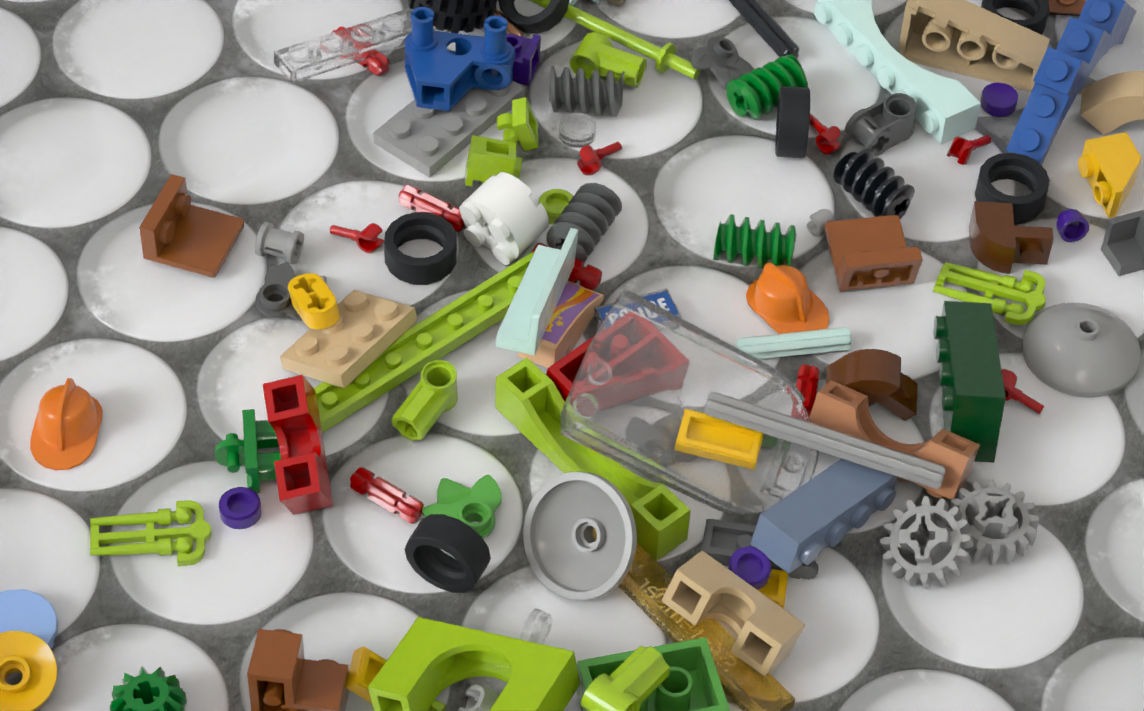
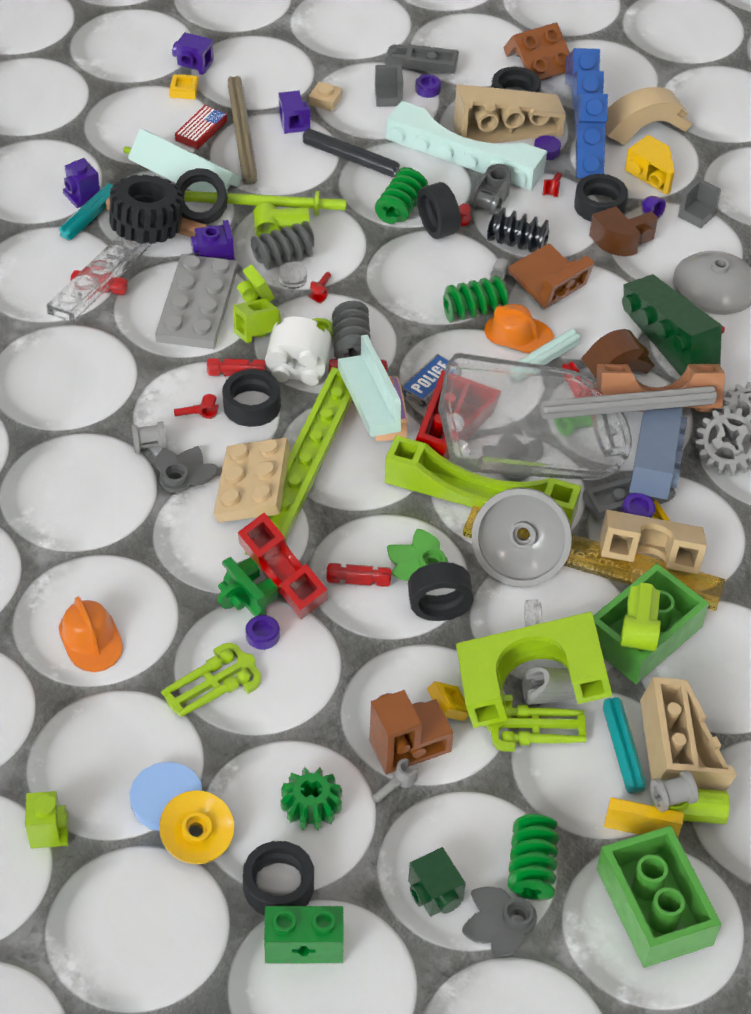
camera: 30 degrees left, 0 degrees up
dark orange bracket [139,174,244,278] -> none
yellow beam [288,273,340,329] -> none
lime piece [392,360,458,442] -> none
blue piece [405,7,516,111] -> none
yellow tile [674,409,764,470] -> none
dark grey plate [691,37,754,90] -> none
lime piece [933,262,1046,325] -> none

